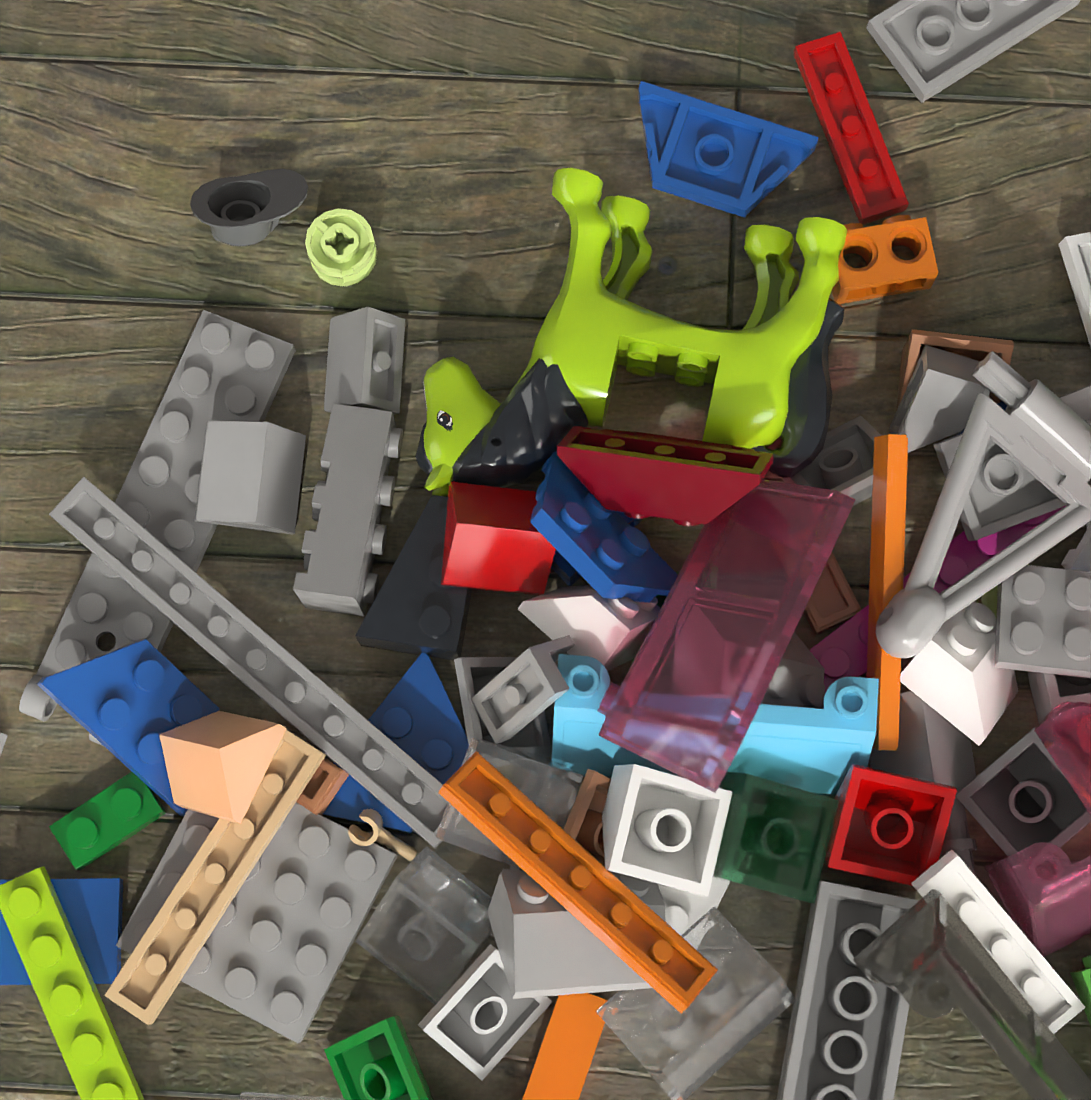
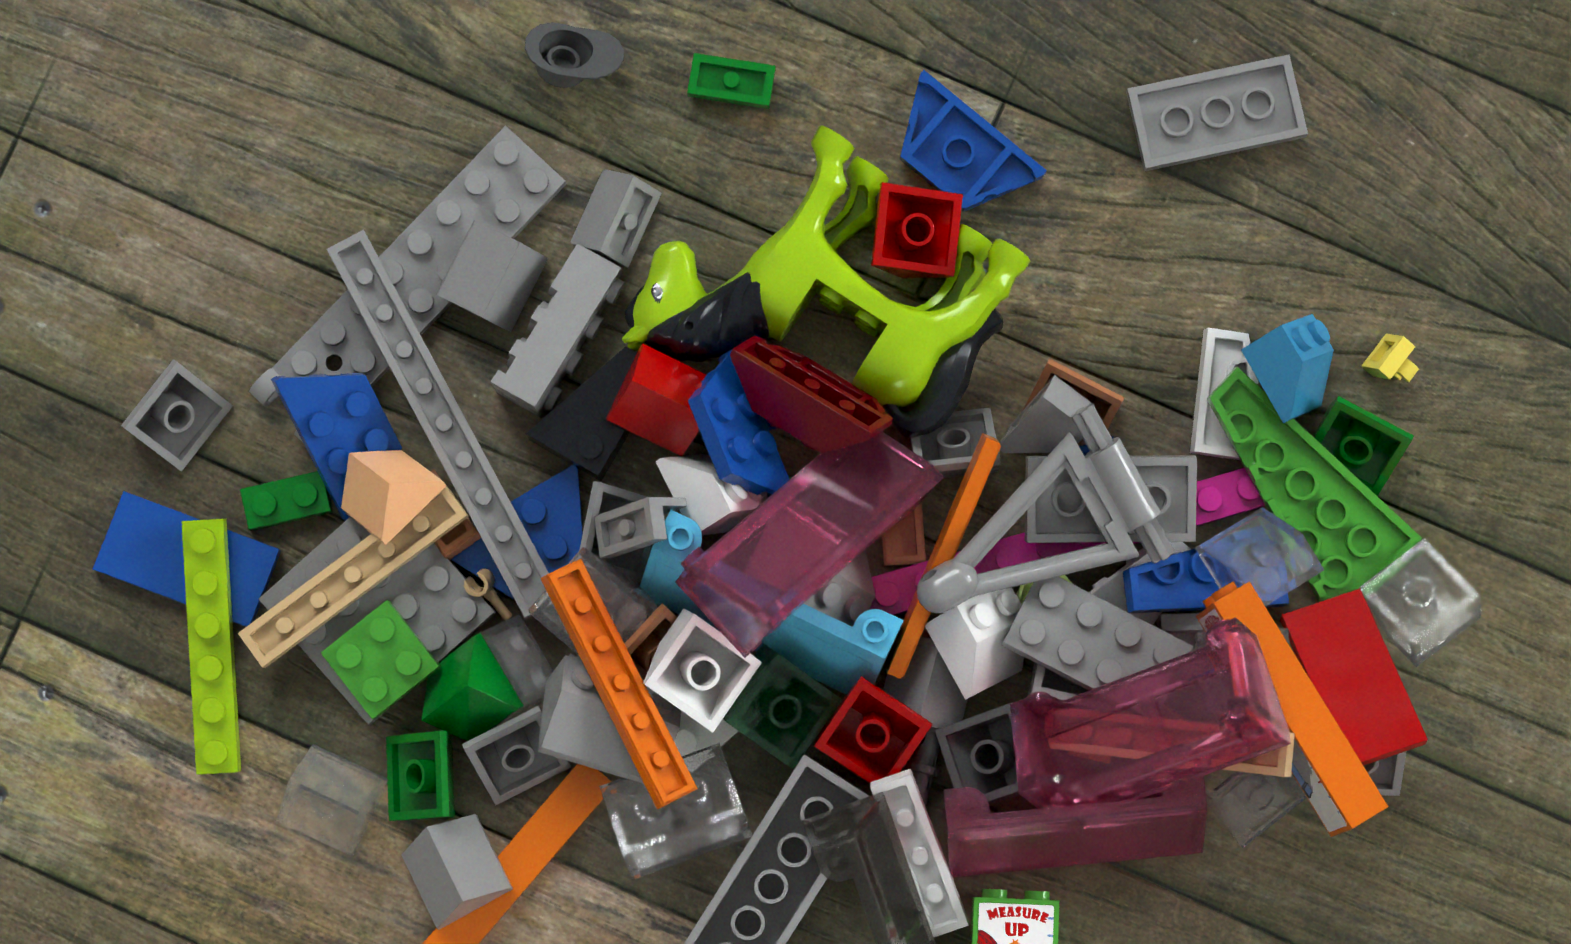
camera: 20 degrees right, 5 degrees up
yellowish green wheel [305,209,377,286] -> none
red plate [793,31,909,225] -> none
orange brick [832,215,939,304] -> none
none -> bright green plate [321,600,441,720]
none -> green slope [421,633,524,741]
none -> green plate [687,53,776,109]
none -> red slope [871,182,963,278]

